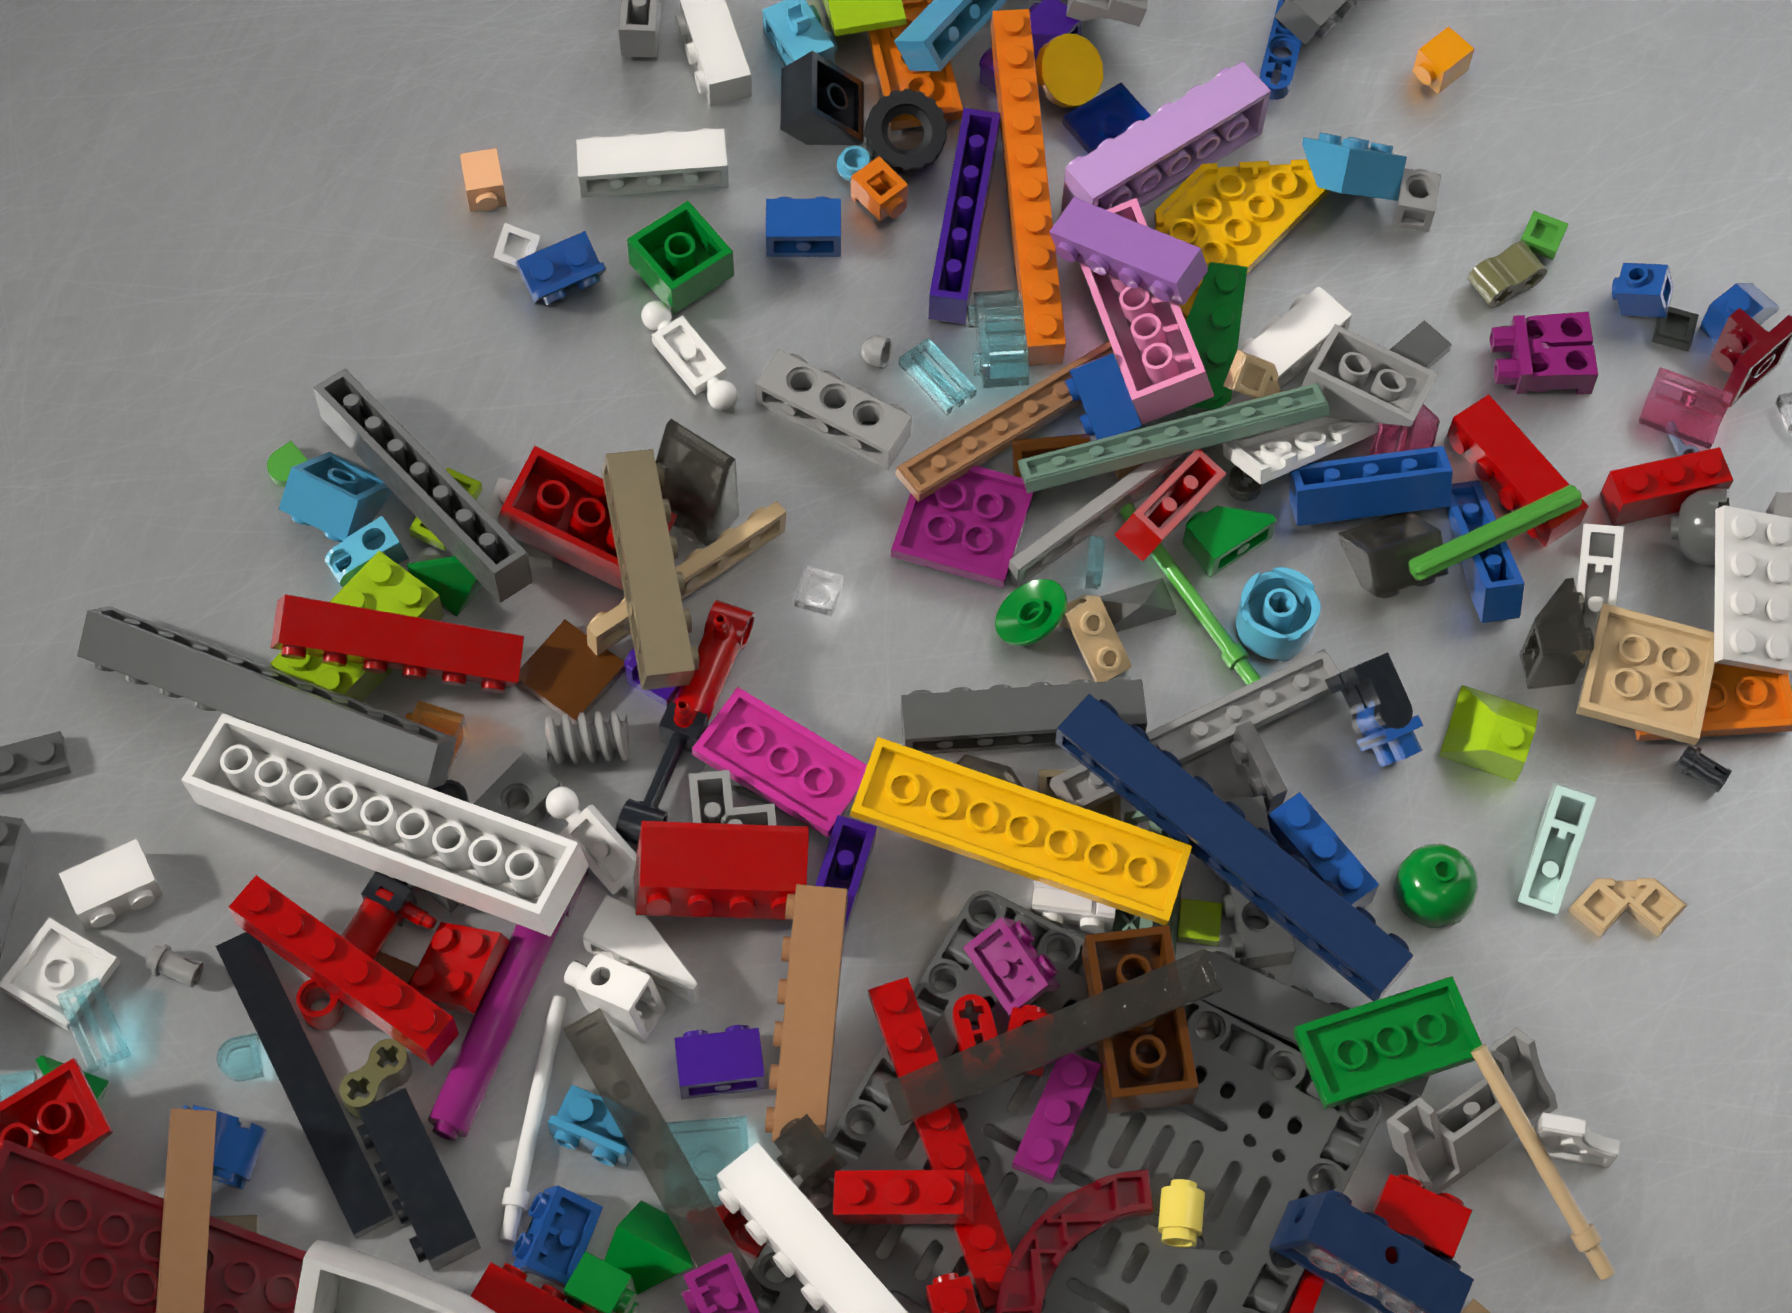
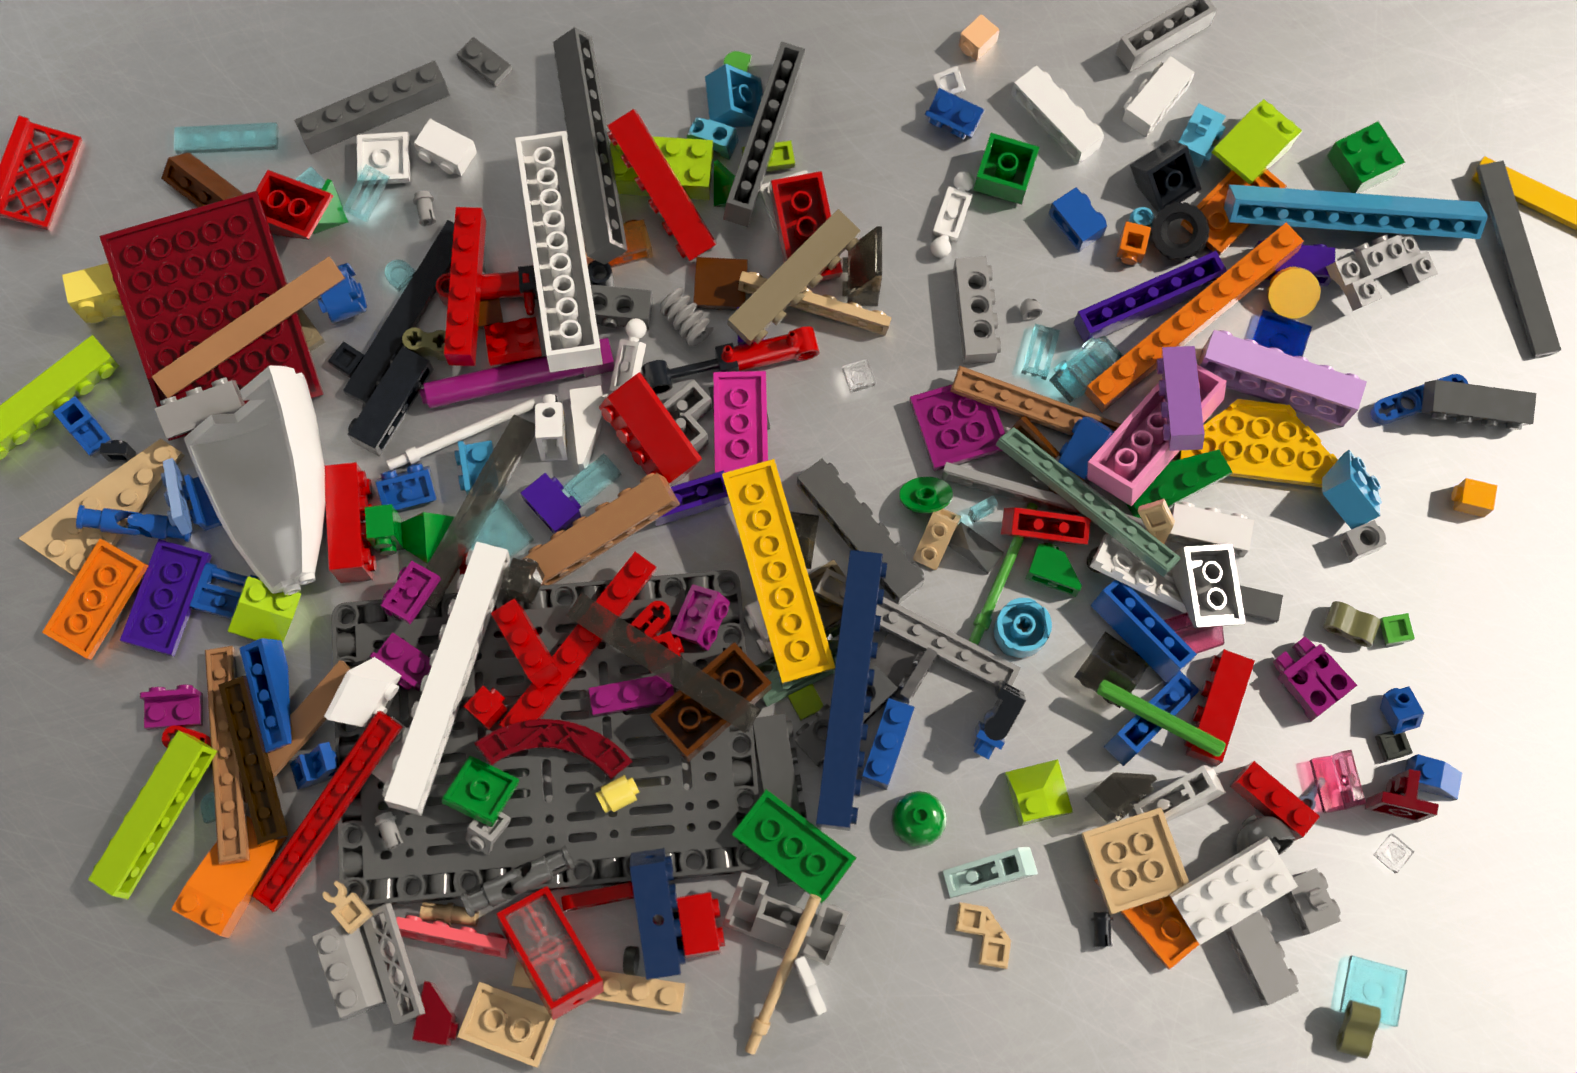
camera: 55 degrees right, 10 degrees up
none -> black tile [328,341,364,378]
none -> clear light blue tile [563,454,622,507]

